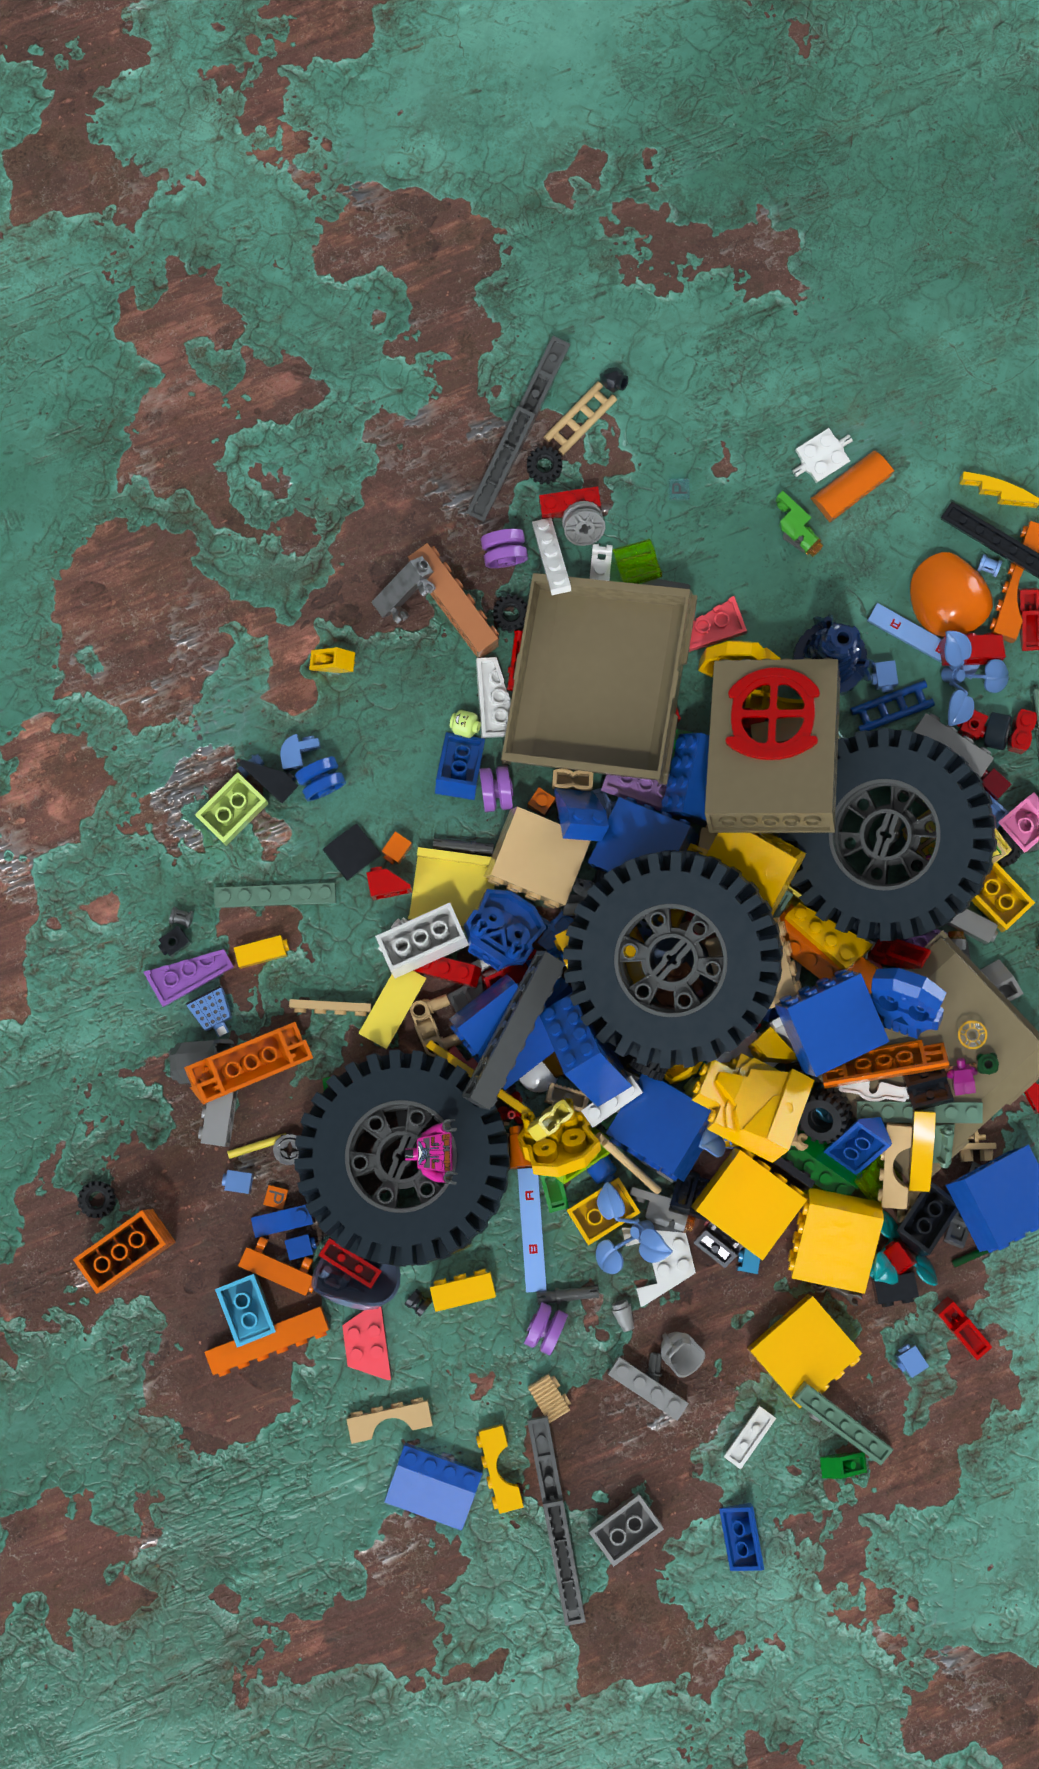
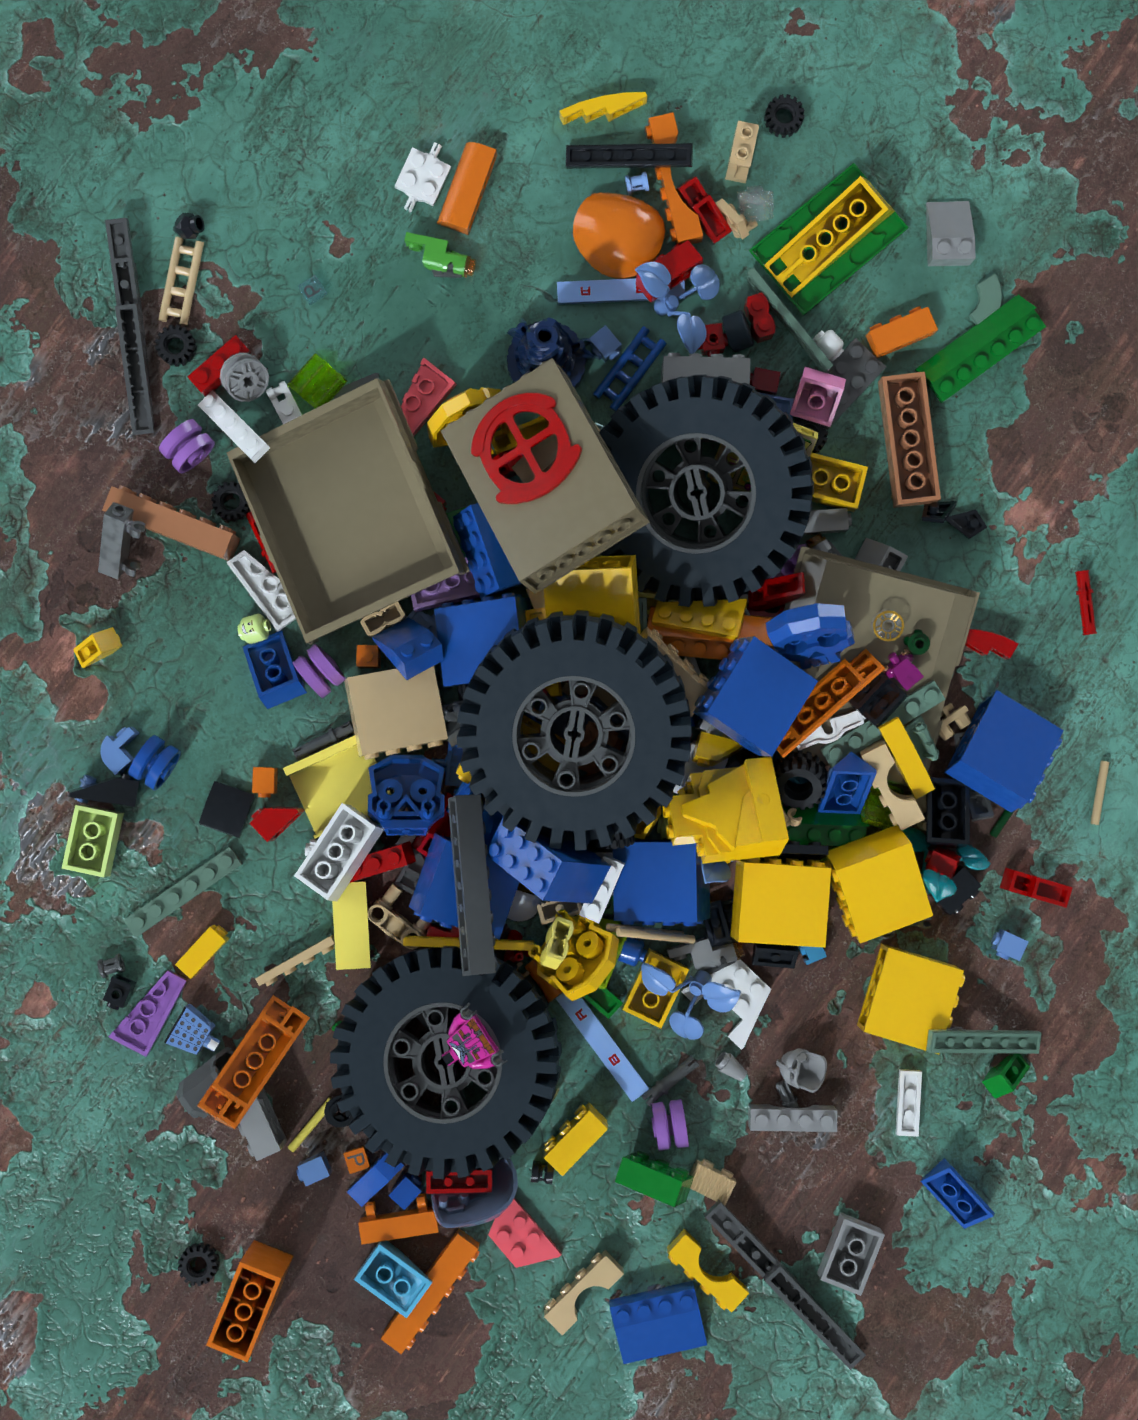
camera: 30 degrees left, 5 degrees up
none -> green brick [615,1151,694,1207]

